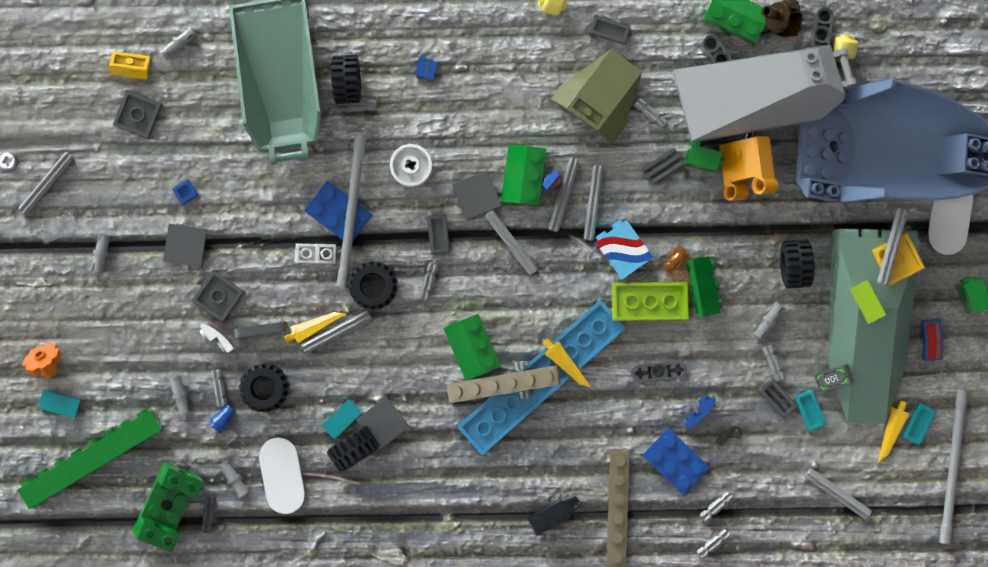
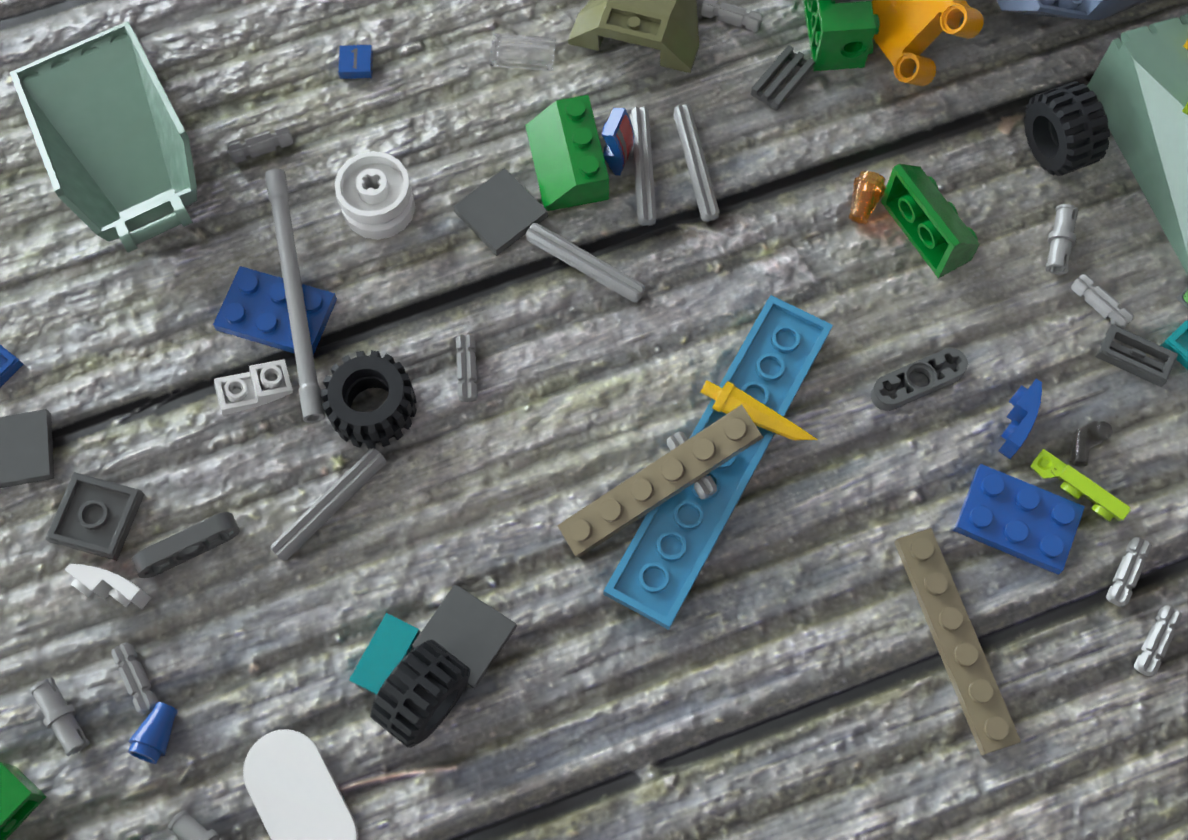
camera: 20 degrees left, 20 degrees down
black tyre [239,363,289,412] -> none
yellow bar [284,312,346,344] -> none
black tyre [331,55,361,104] -> none
dark grey tile [427,214,450,254] -> none
green slope [443,313,501,381] -> none
black hinge [527,496,582,536] -> none
panel [595,219,653,280] -> none
lime tile [611,282,689,321] -> none
none -> lime hinge [1030,449,1131,522]

